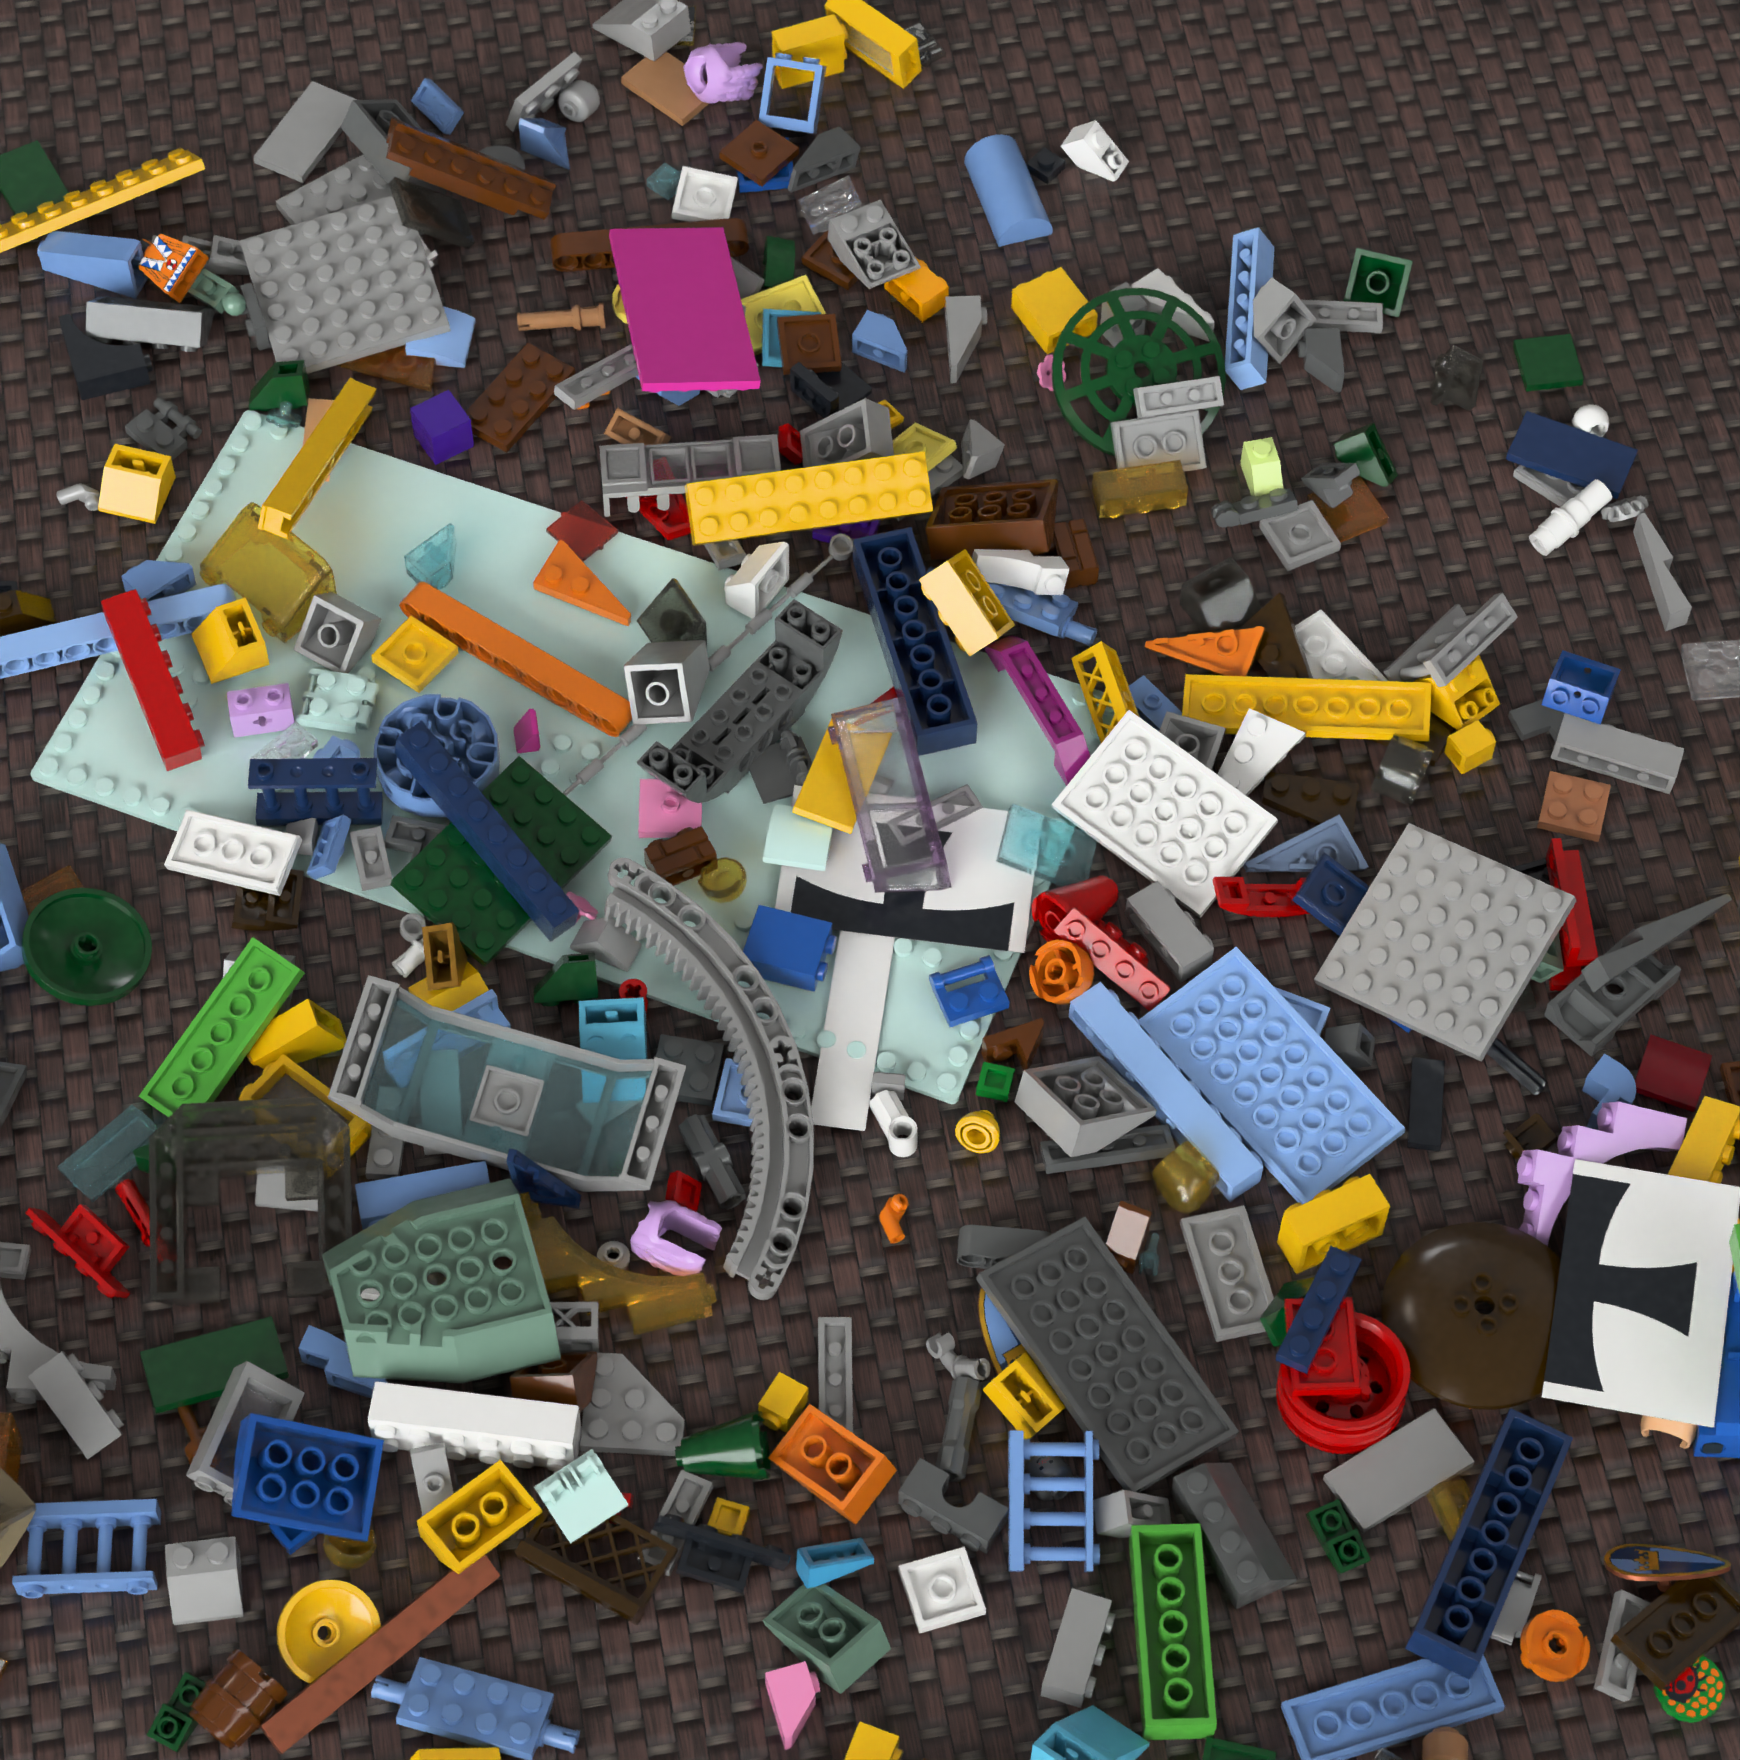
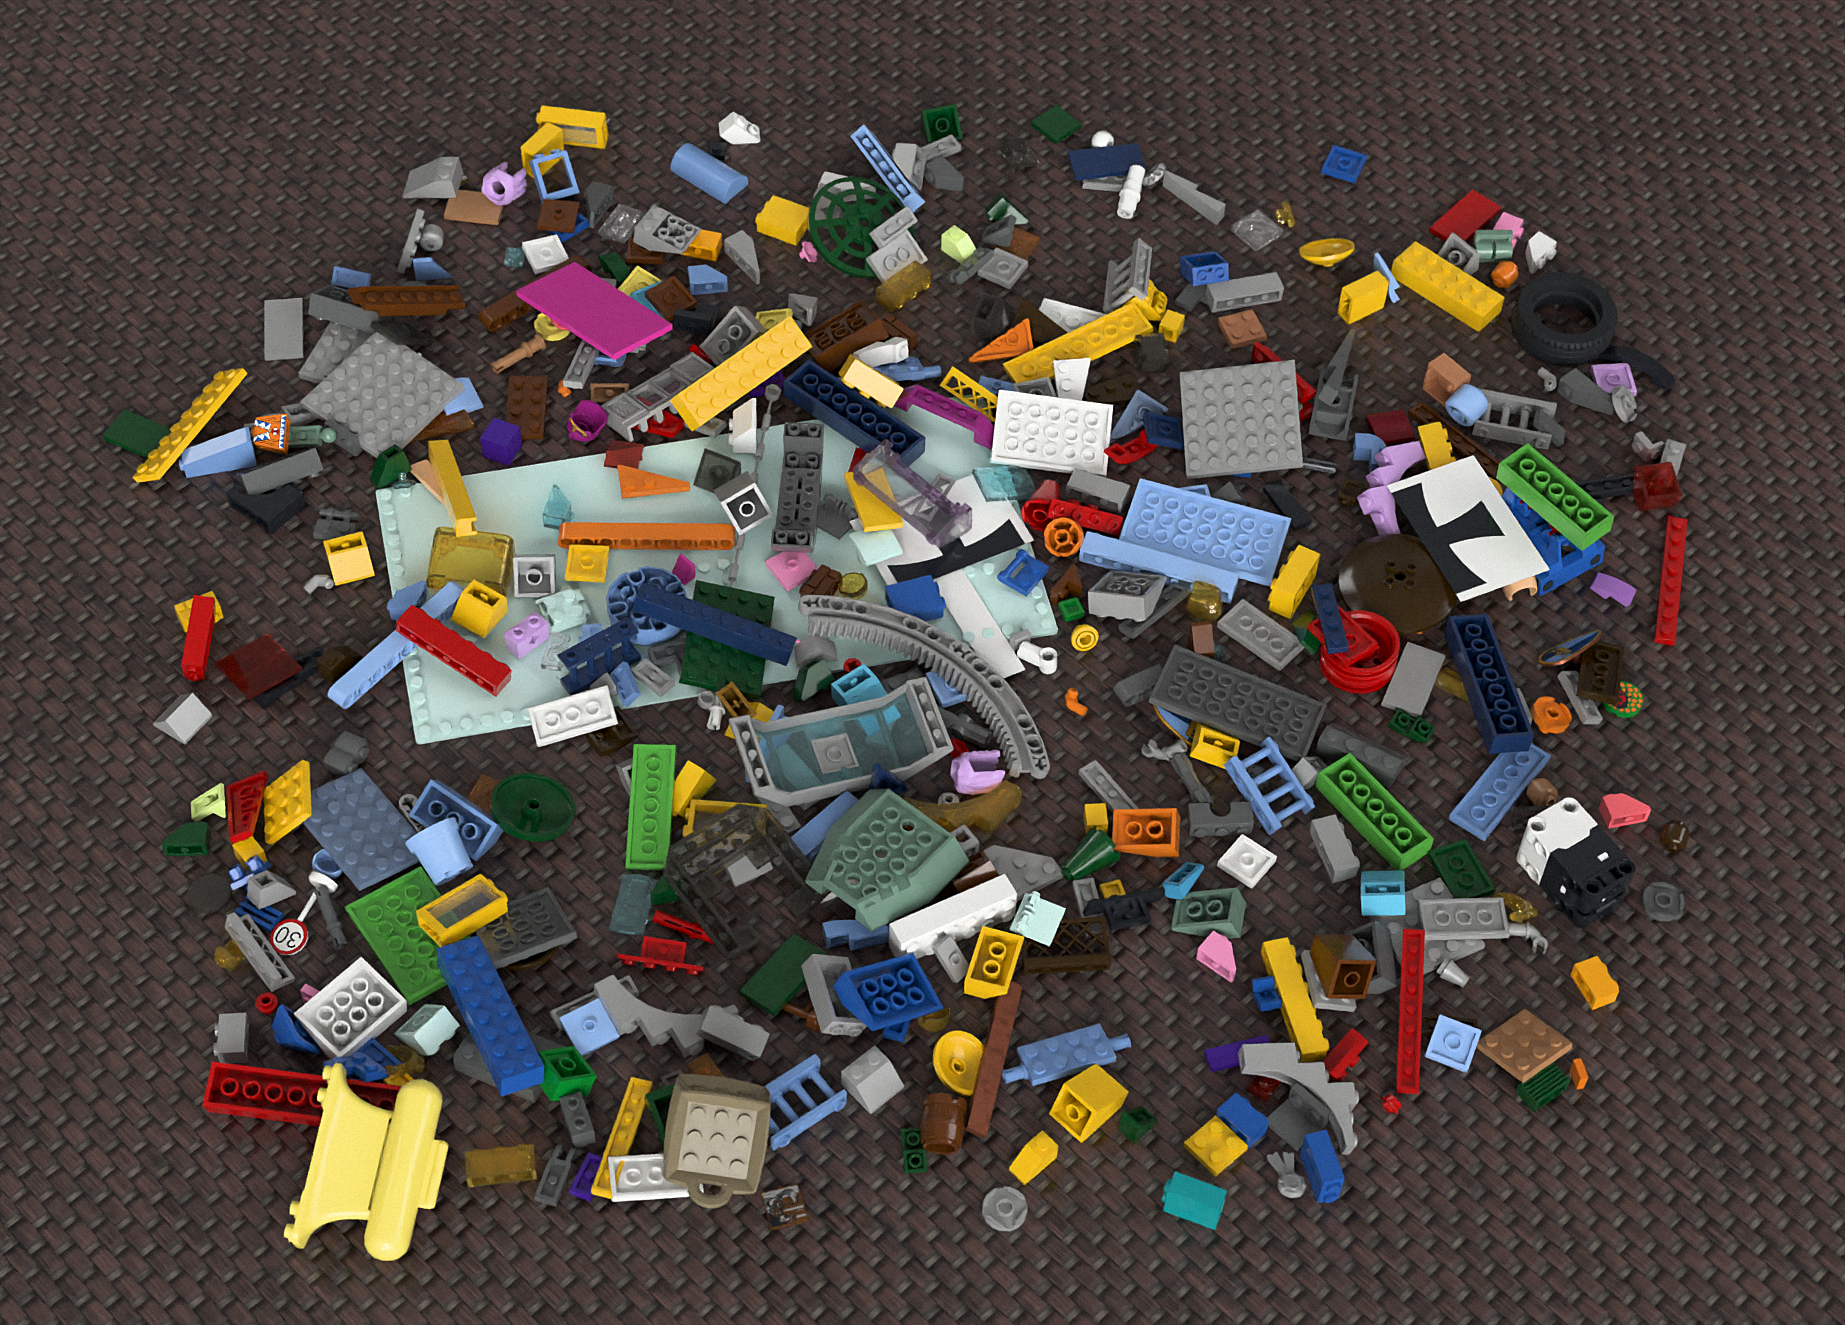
camera: 35 degrees left, 5 degrees down
none -> magenta helmet [566,400,608,442]

